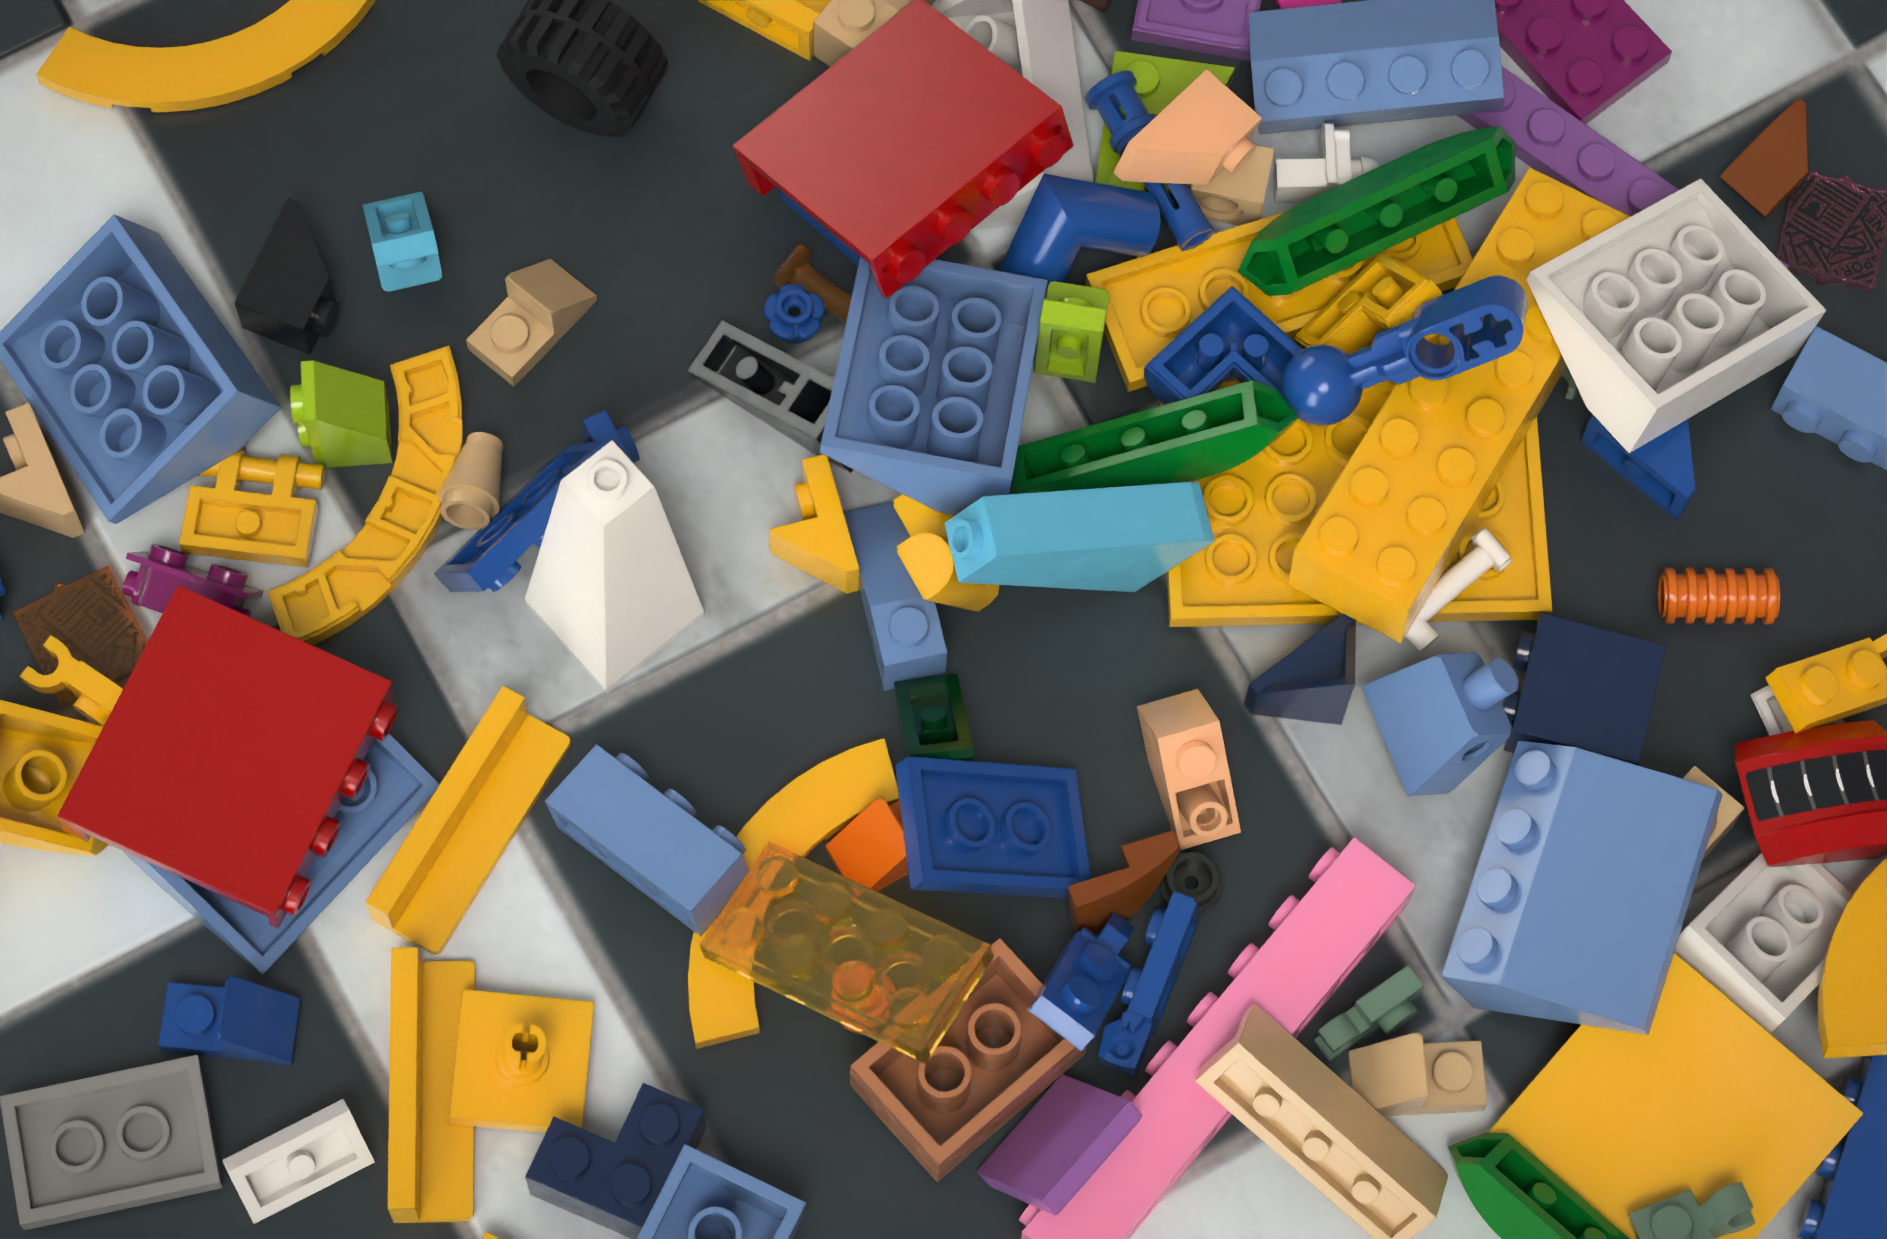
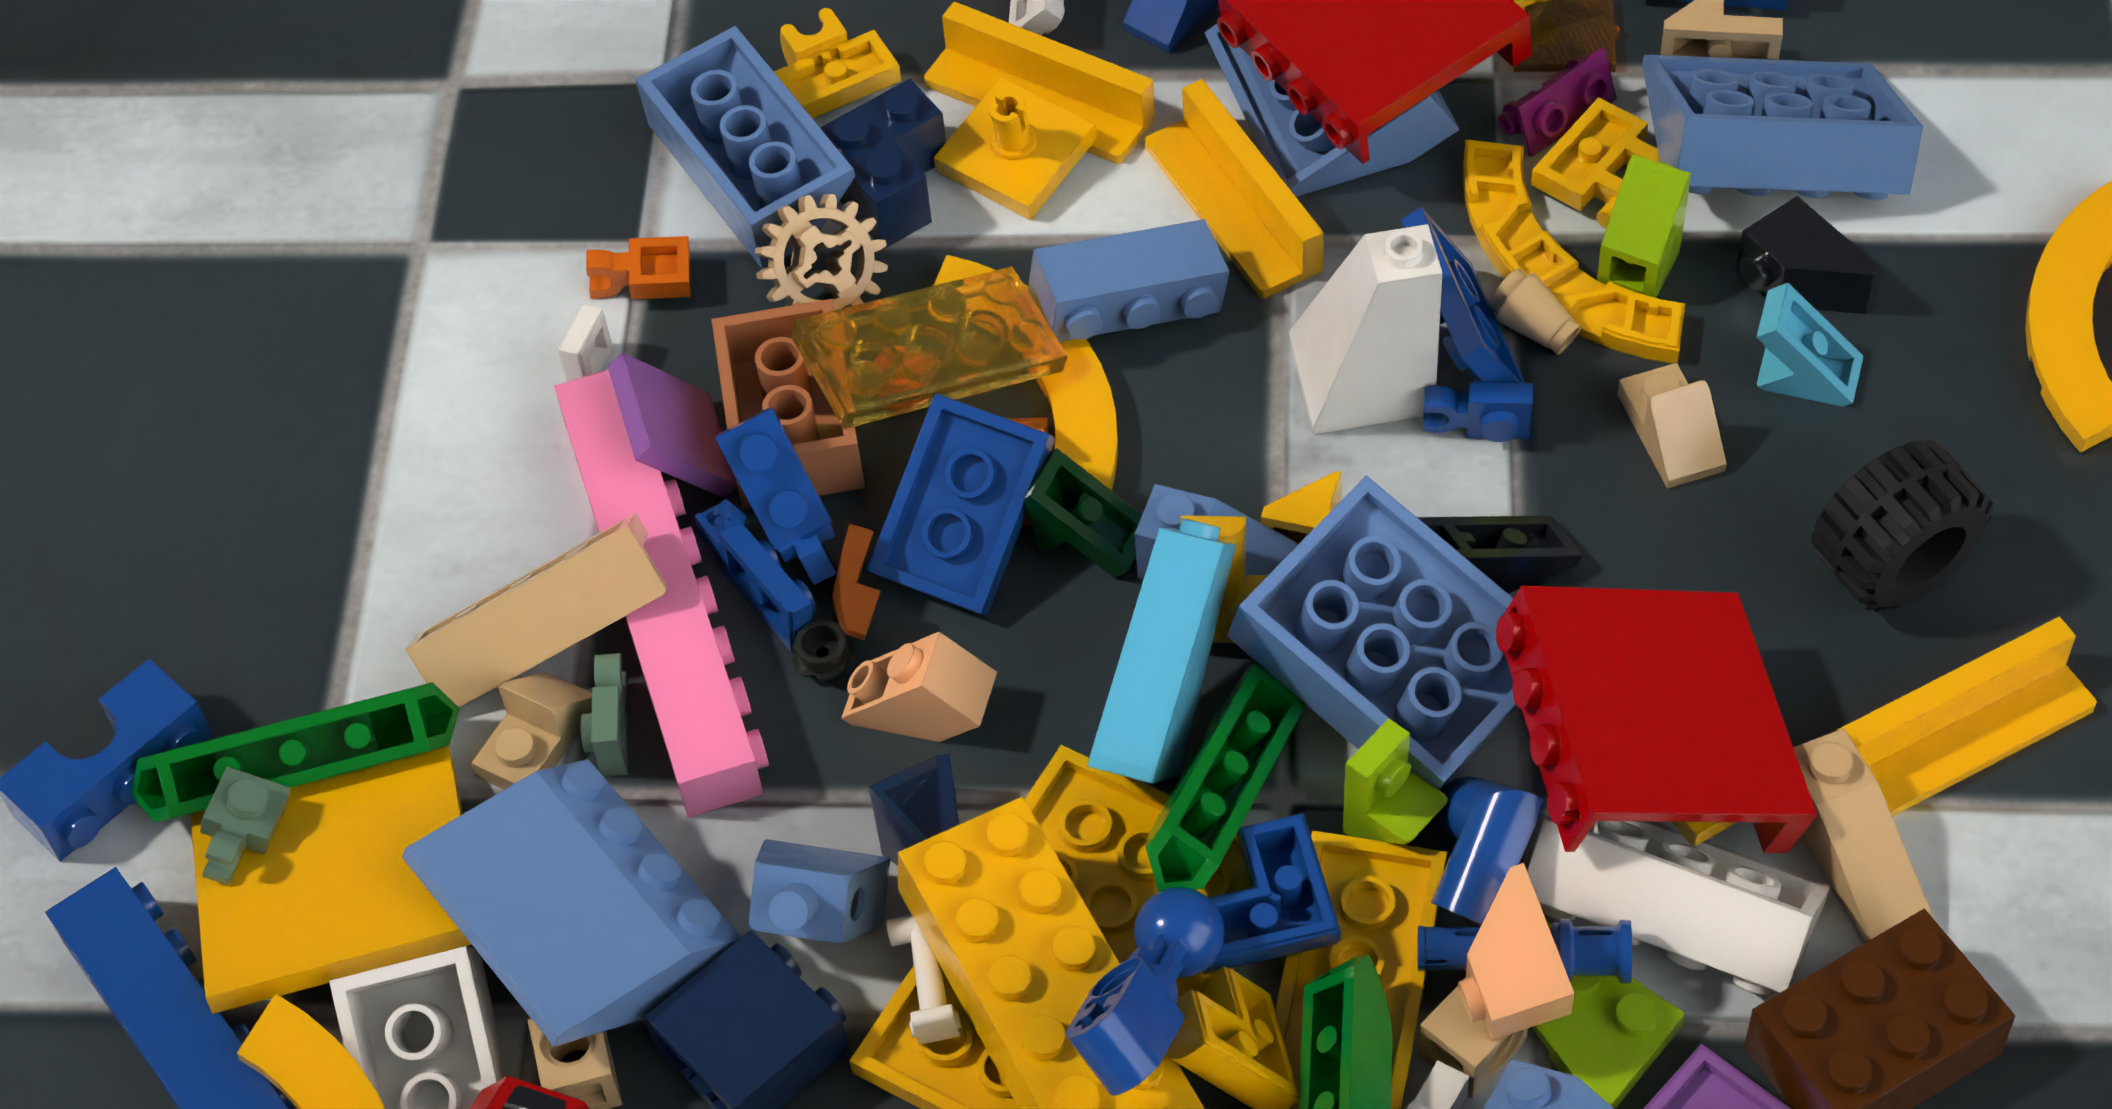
camera: 130 degrees right, 15 degrees down
none -> tan gear [754,194,888,324]

